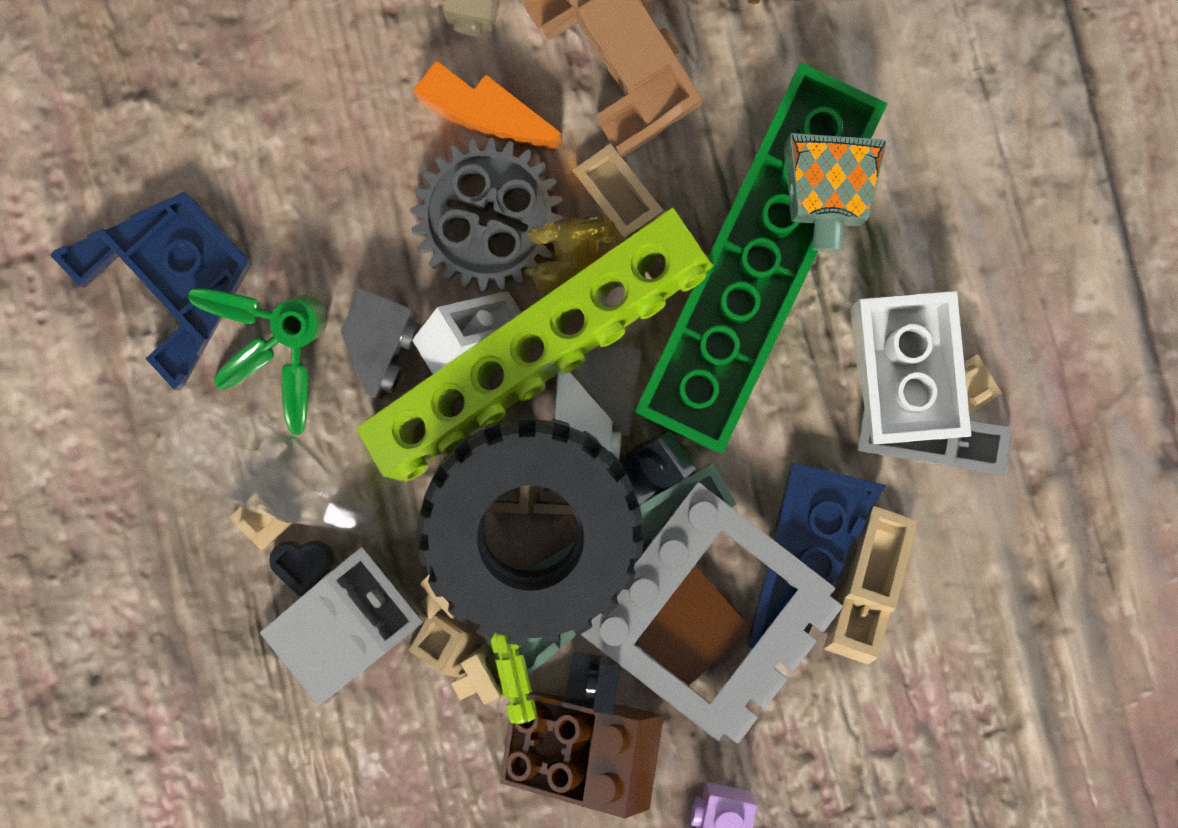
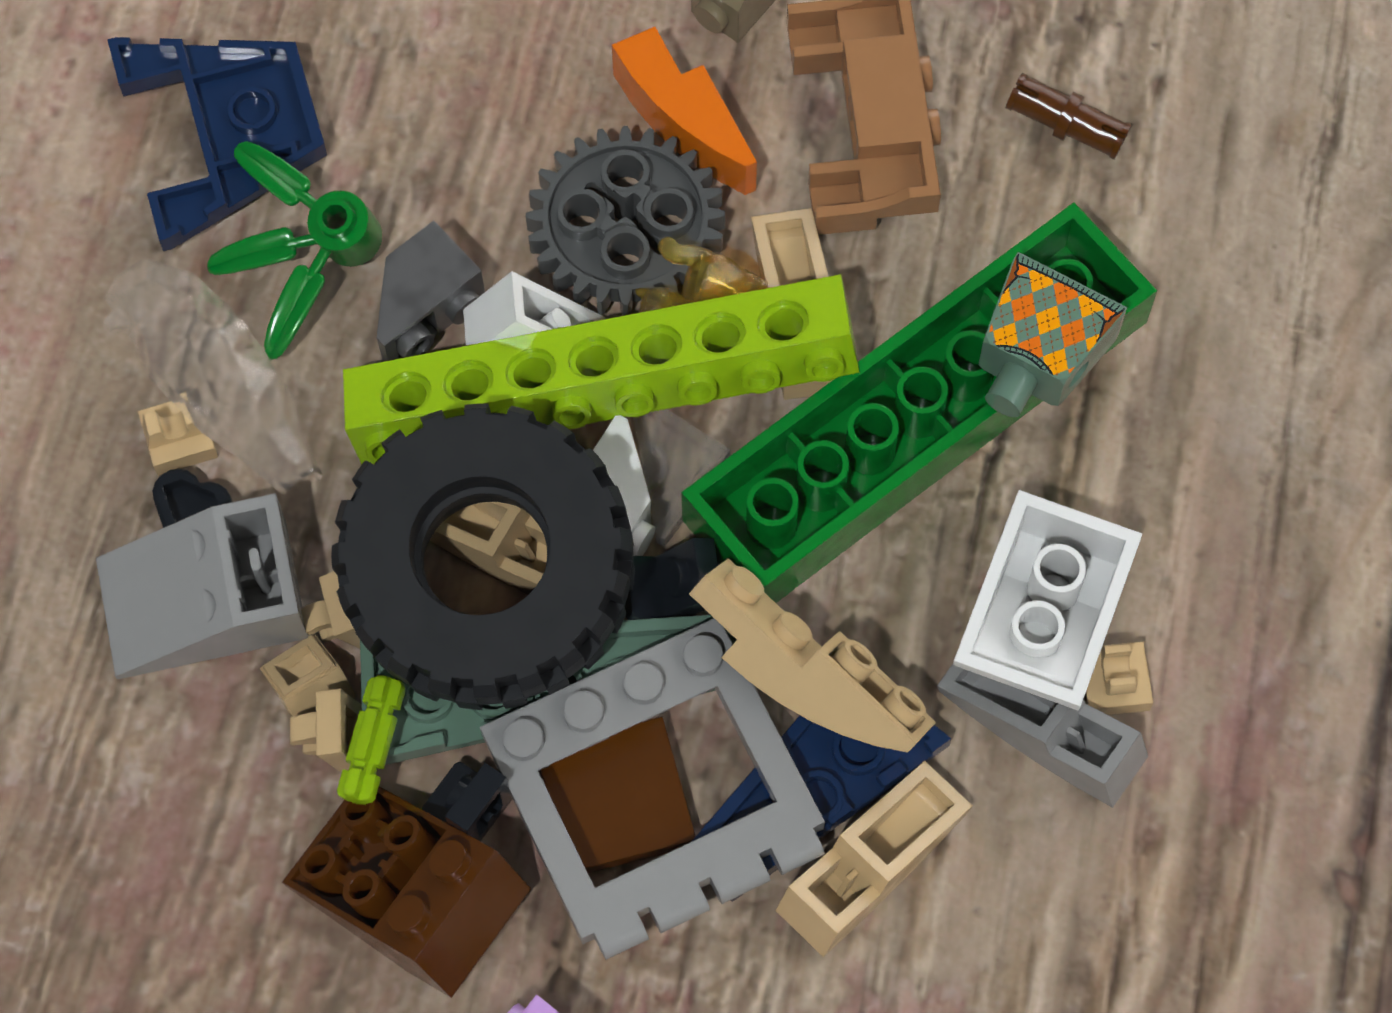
camera: 25 degrees right, 20 degrees down
none -> tan slope [689,558,936,753]

